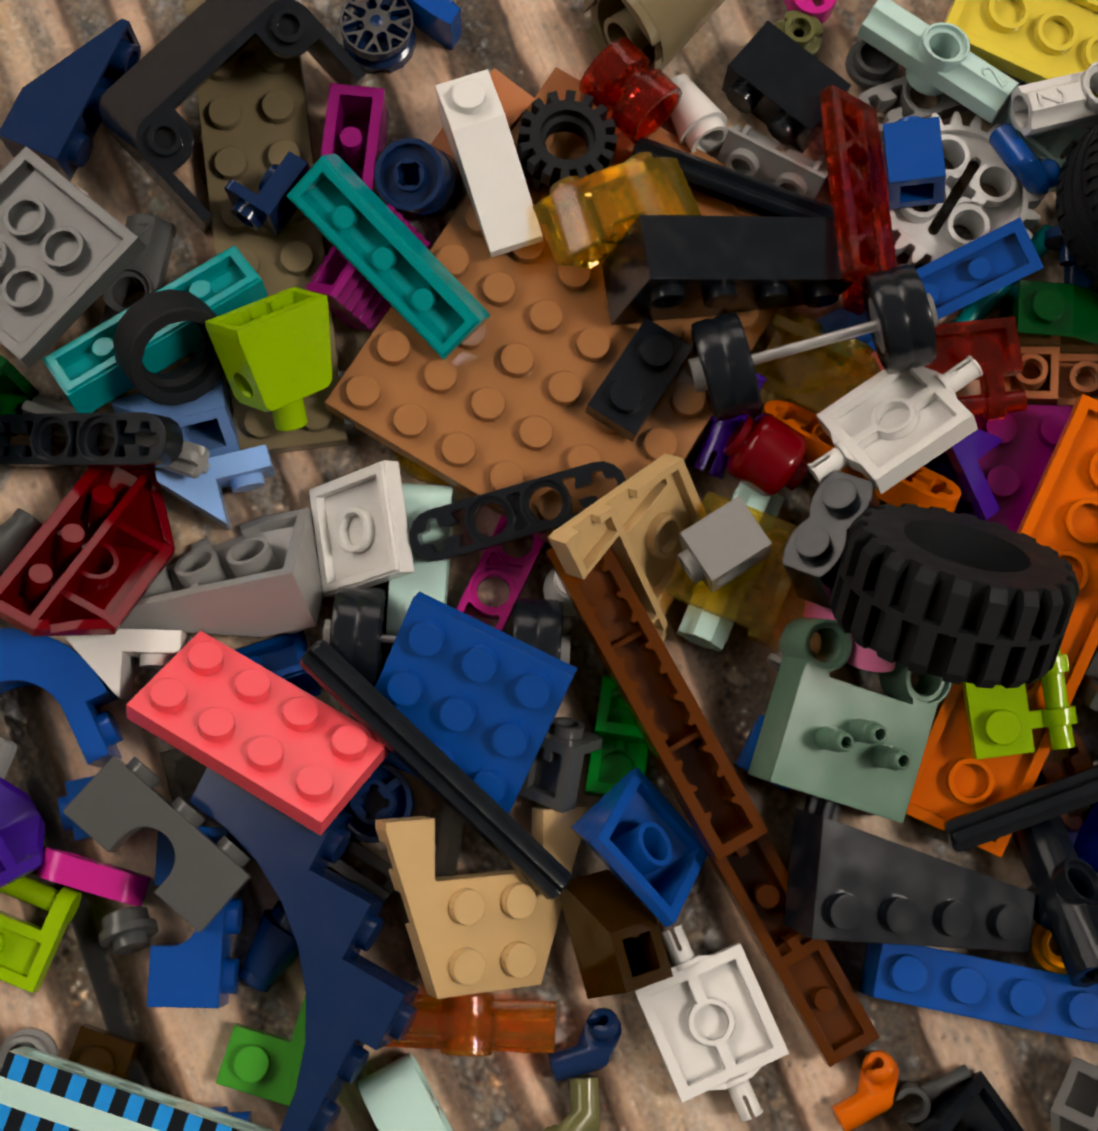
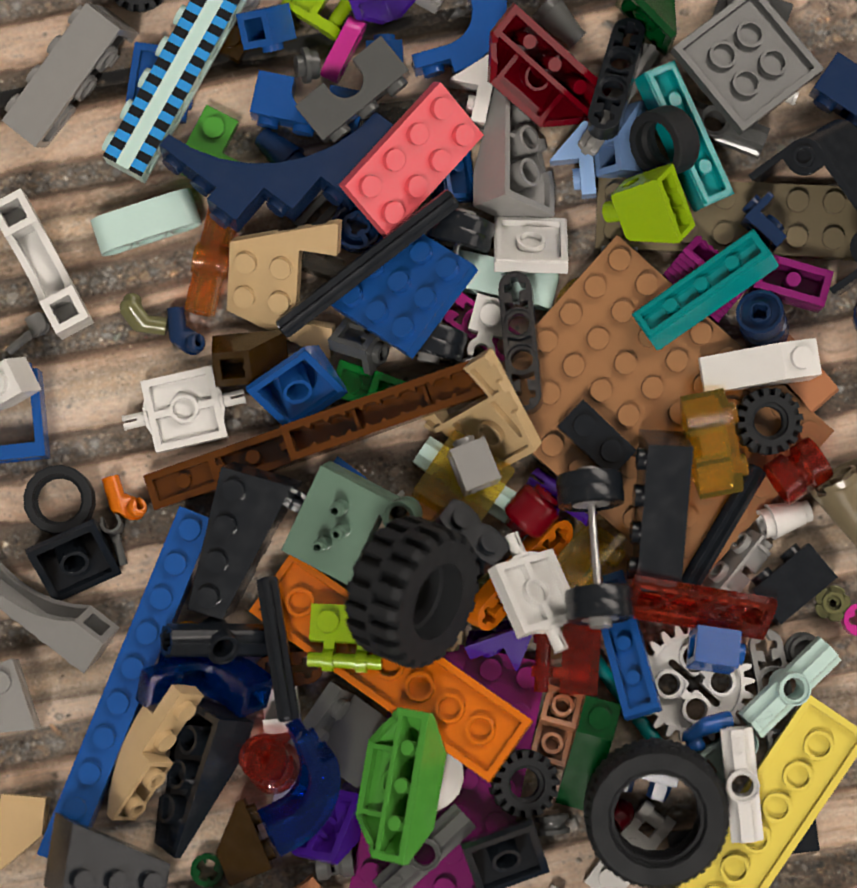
camera: 105 degrees right, 5 degrees up
none -> blue brick [236,2,297,53]
none -> white plate [467,293,512,358]

